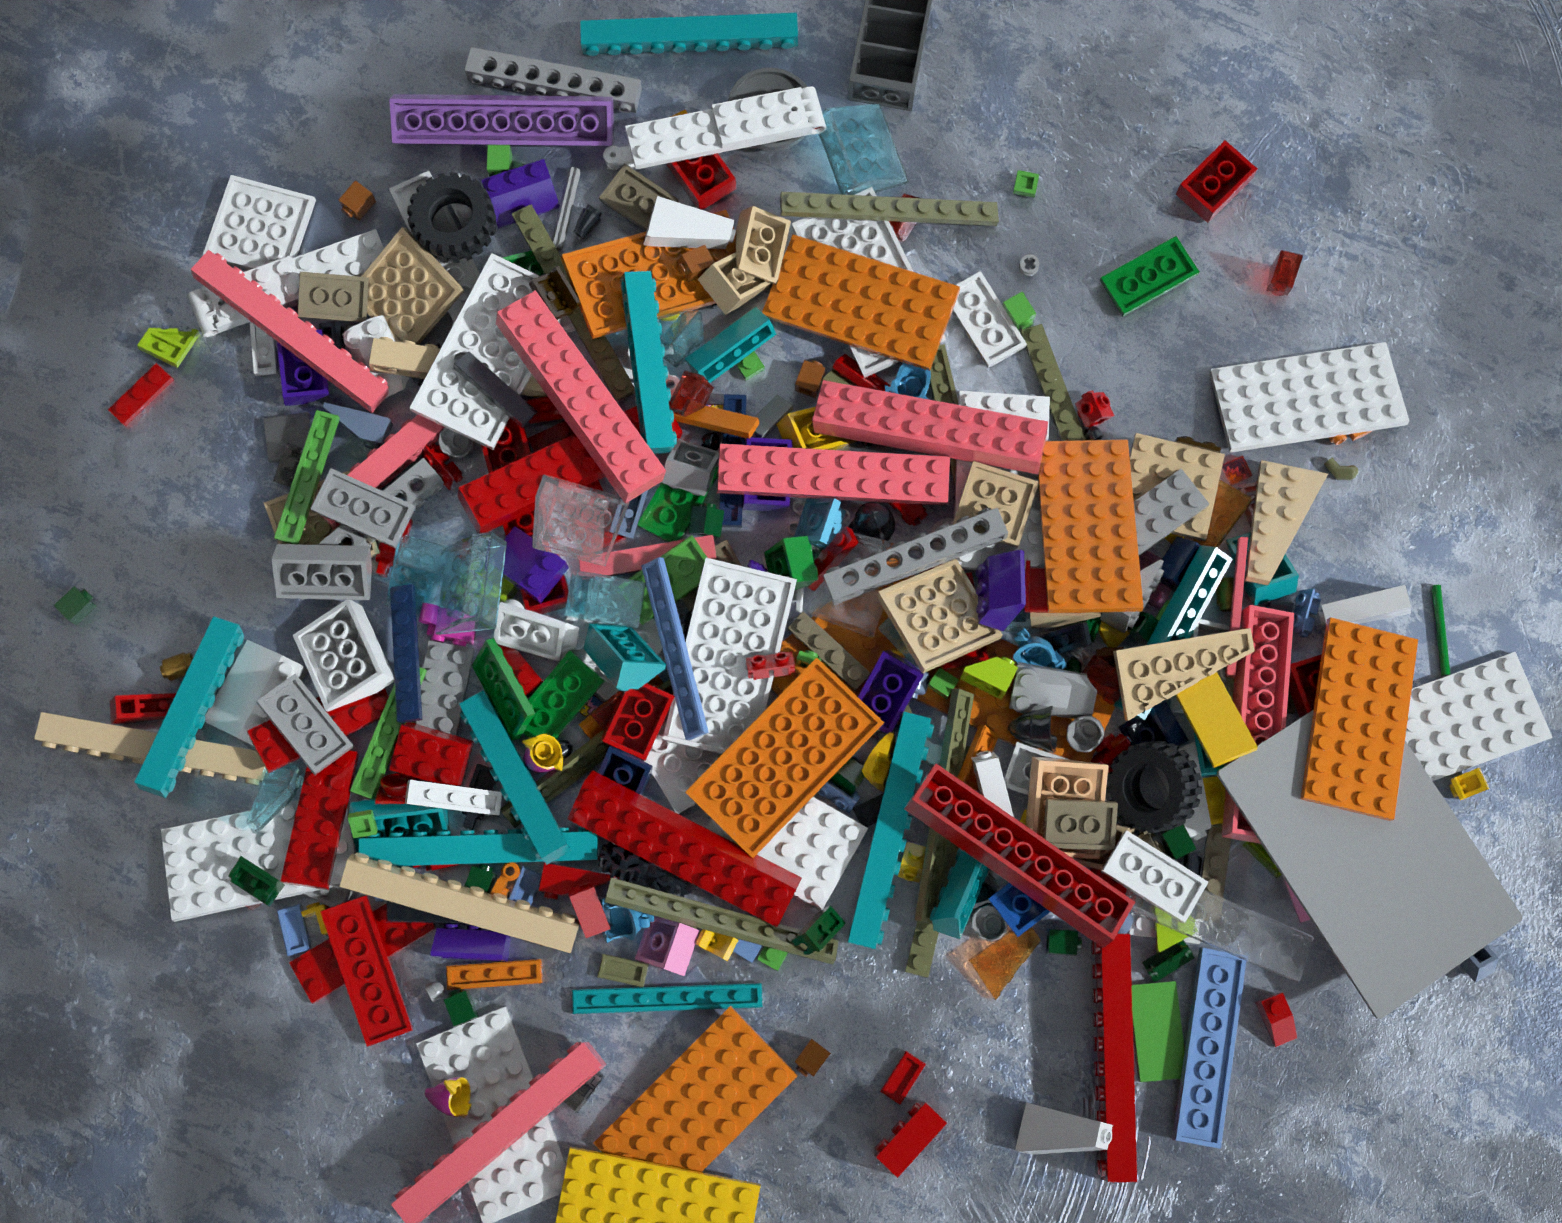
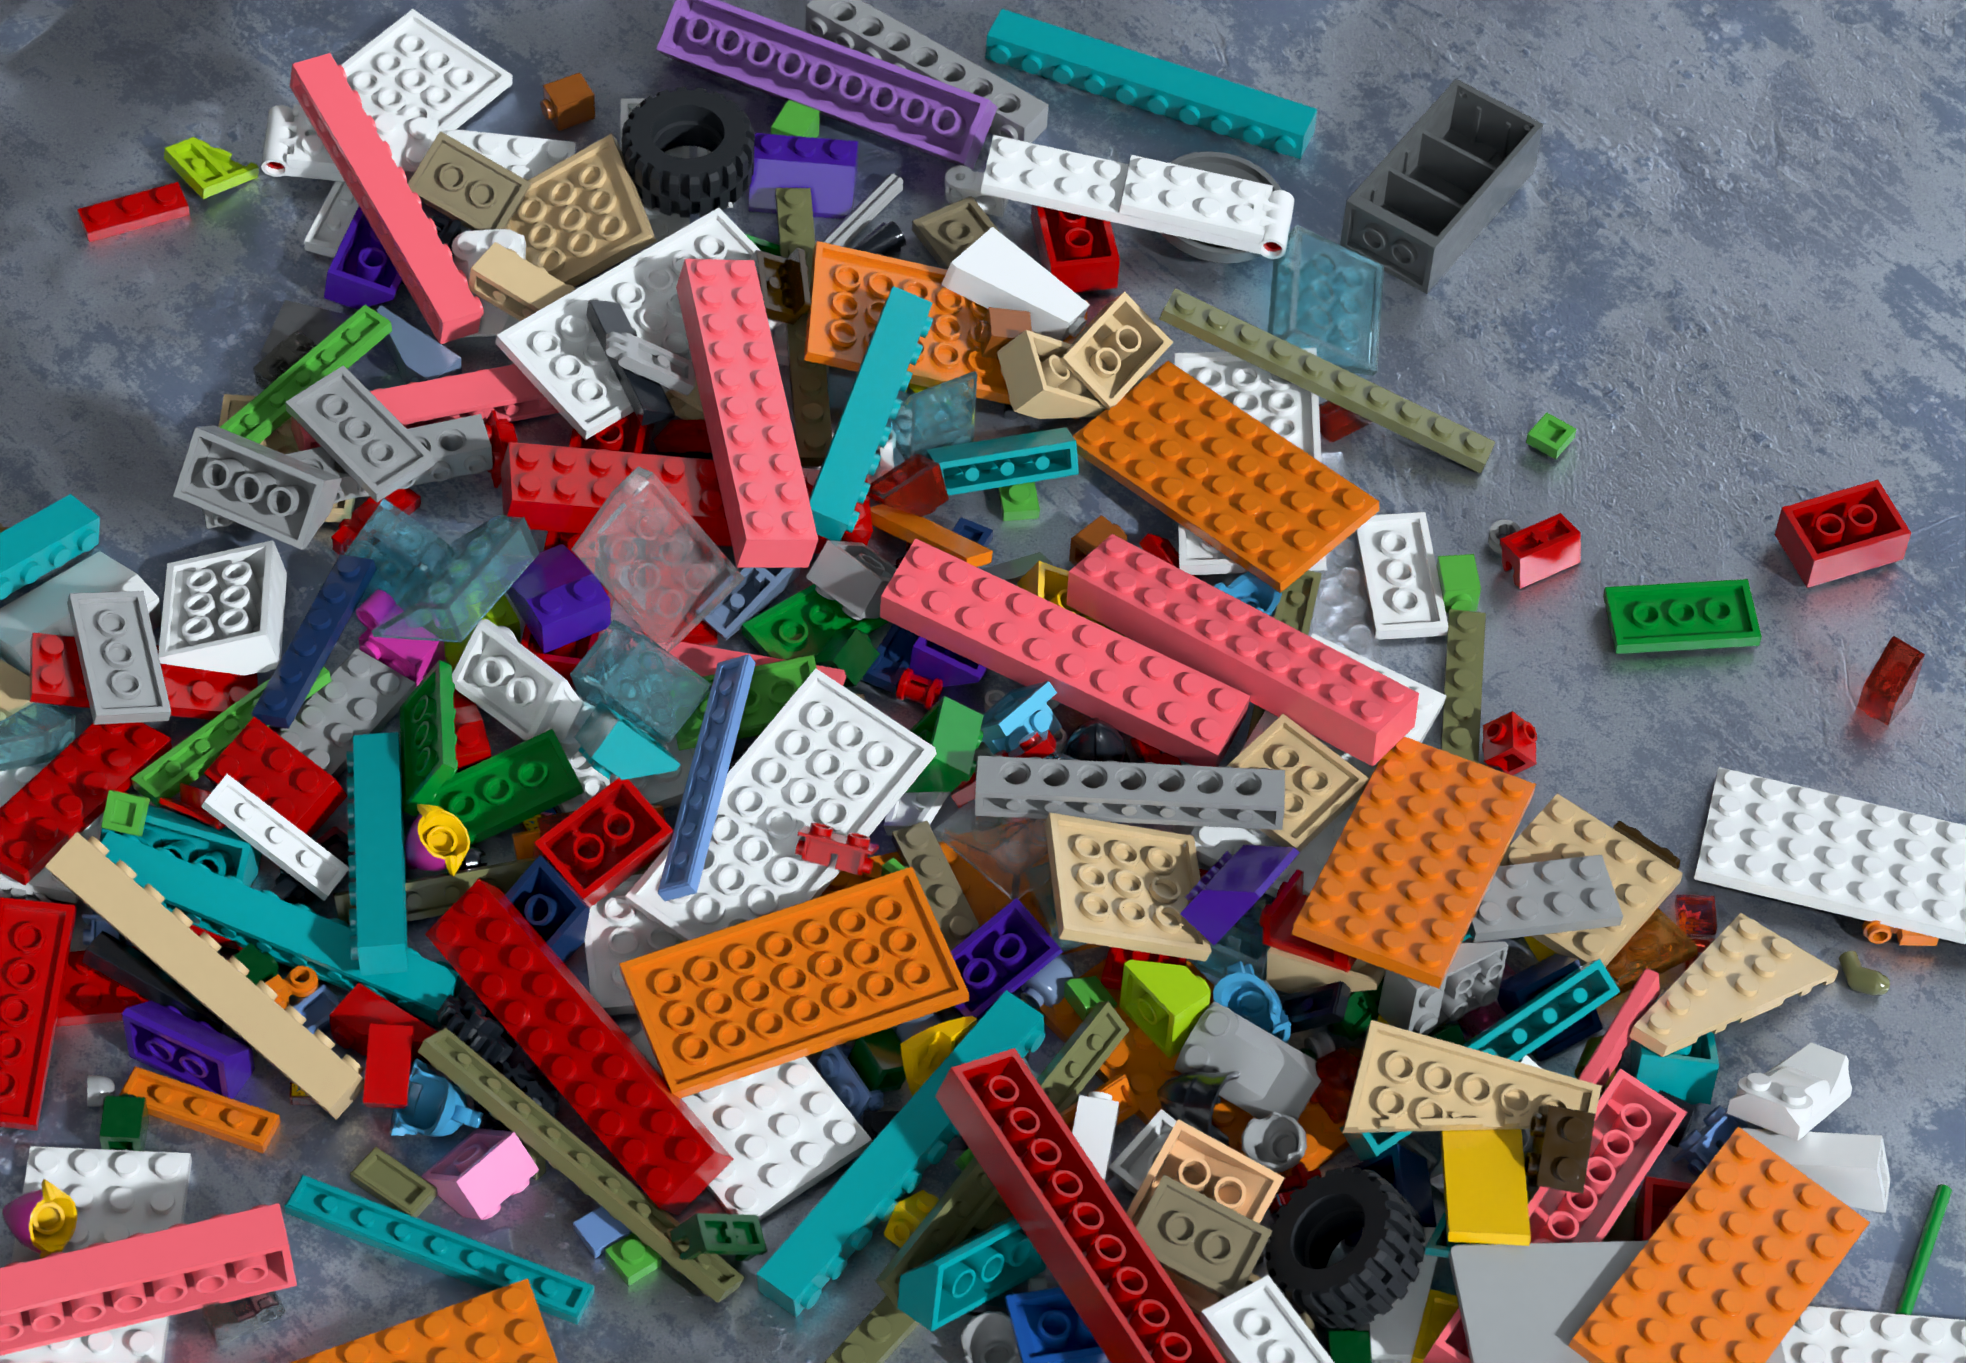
camera: 20 degrees right, 25 degrees down
light grey hair [438,427,475,458] -> none
yellow bracket [696,929,738,961] -> none
none -> light grey hinge [606,332,695,396]
none -> red bush [896,668,943,711]
none -> red hinge [1500,513,1581,589]
none -> dark brown bracket [1524,1105,1596,1194]
none -> white slope [1727,1042,1852,1141]

